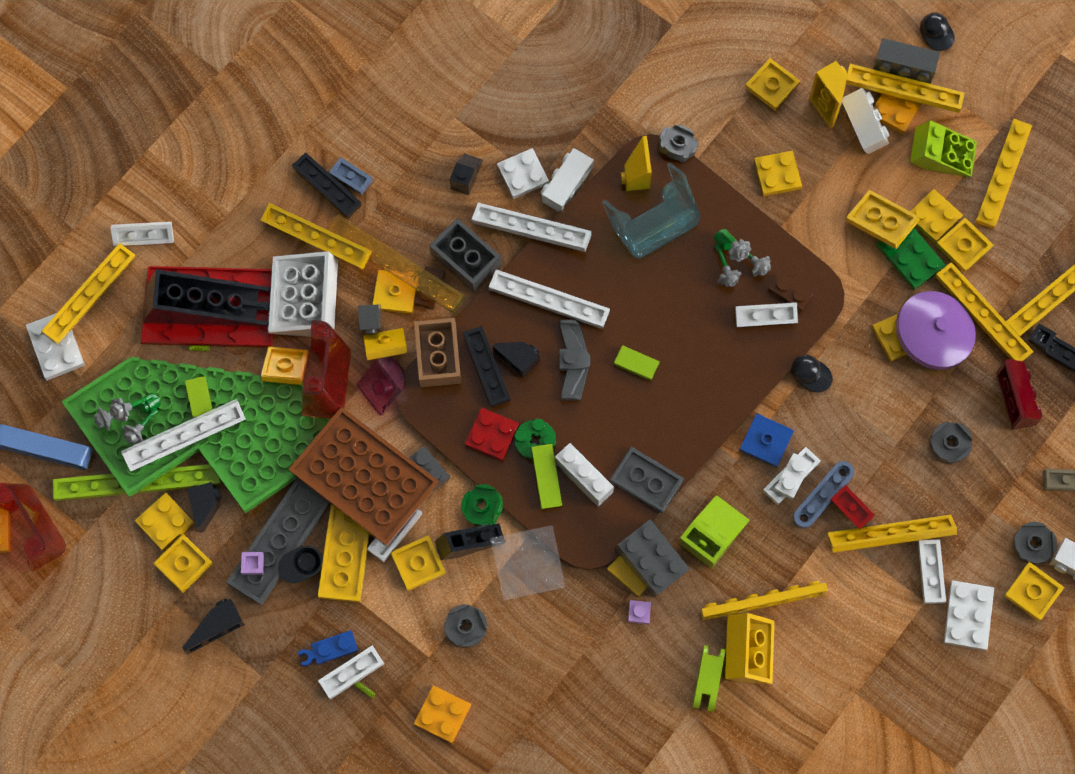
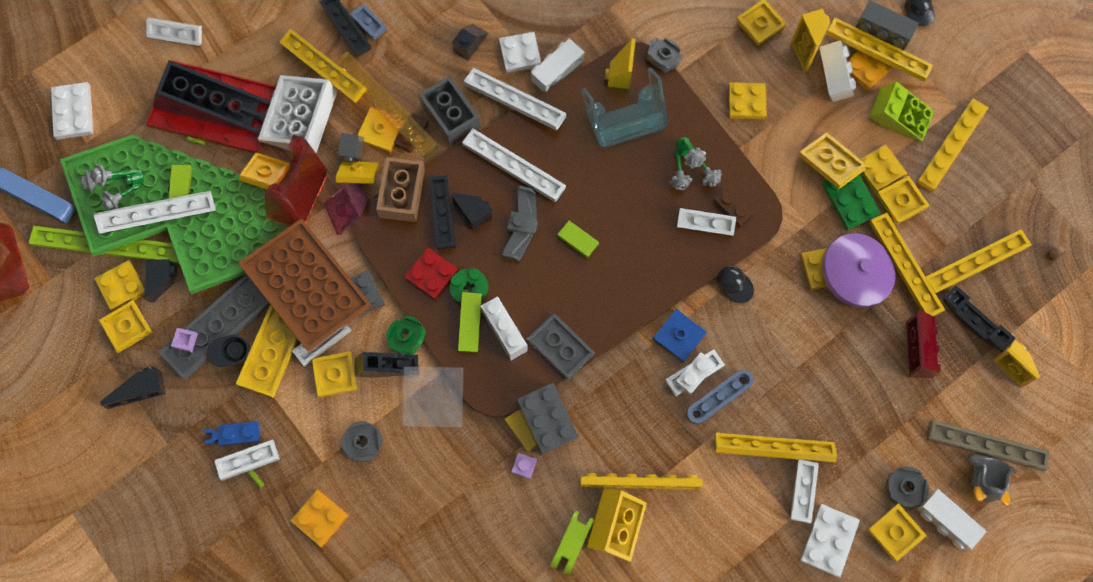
camera: 10 degrees right, 0 degrees up
yellow plate [41,243,136,346] -> none
lime slope [678,495,750,569] -> none
red panel [830,485,875,530] -> none
dark grey plate [929,422,972,464] -> none

